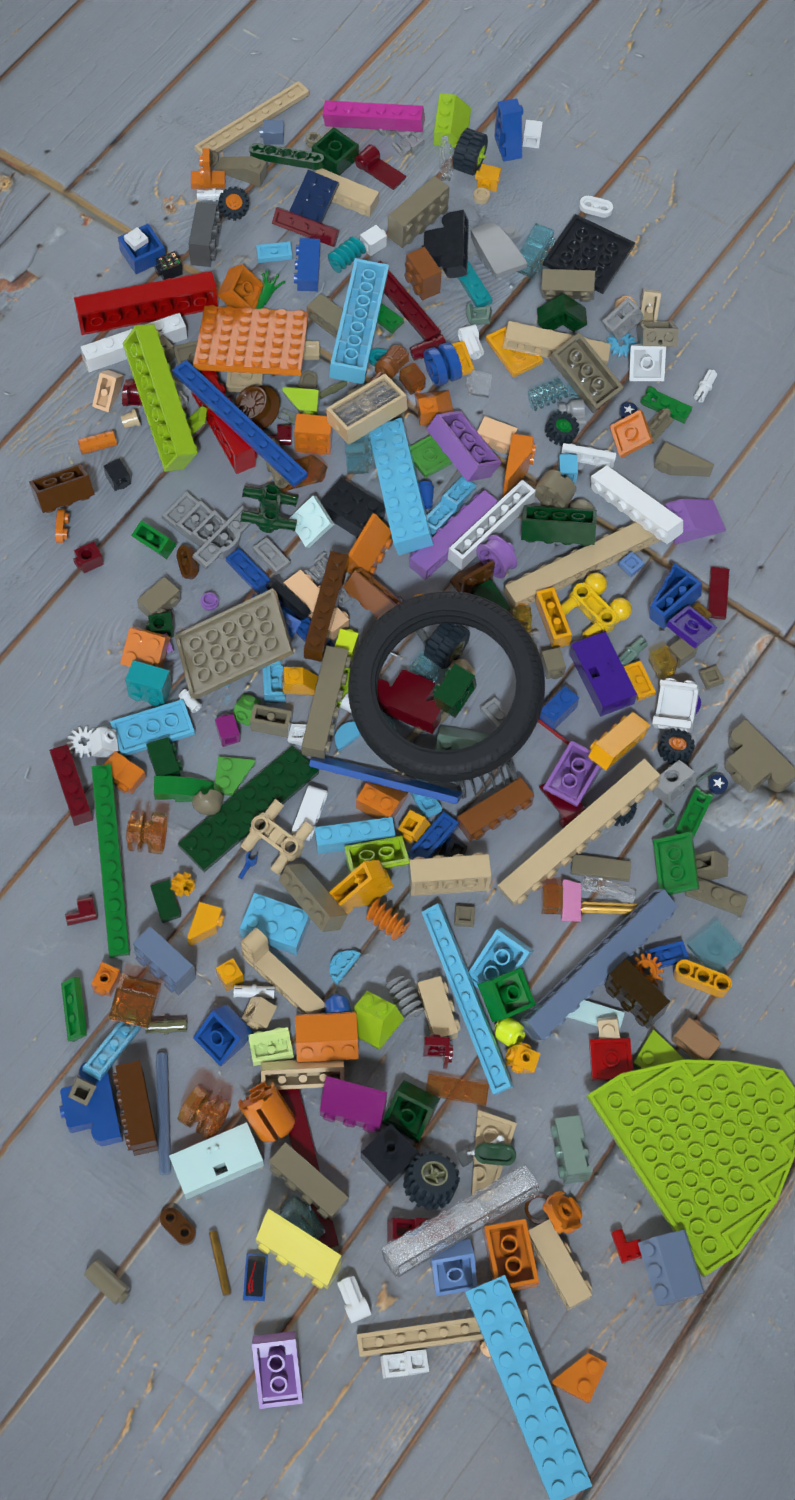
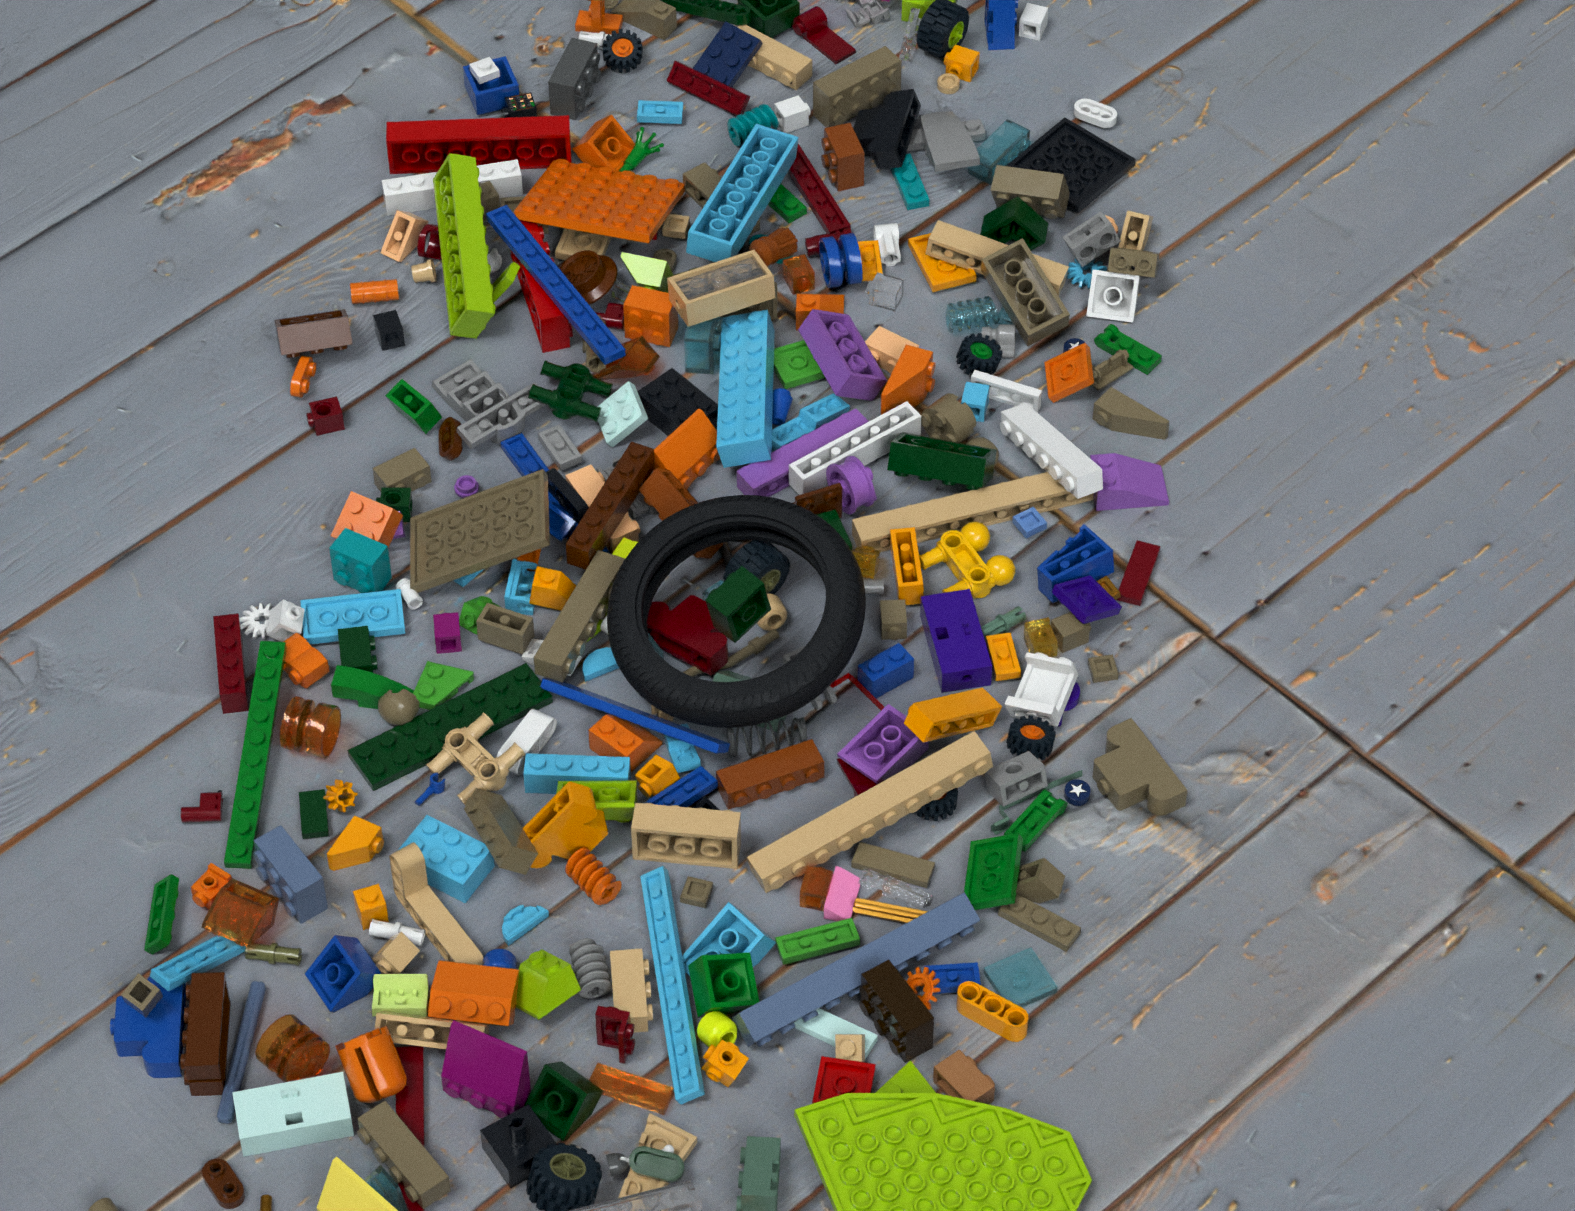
camera: 15 degrees right, 15 degrees down
blue brick [294,238,320,292] -> none
sand green plate [466,303,492,325] -> none
white axle [694,369,717,402] -> none
none -> bright green plate [775,918,860,965]

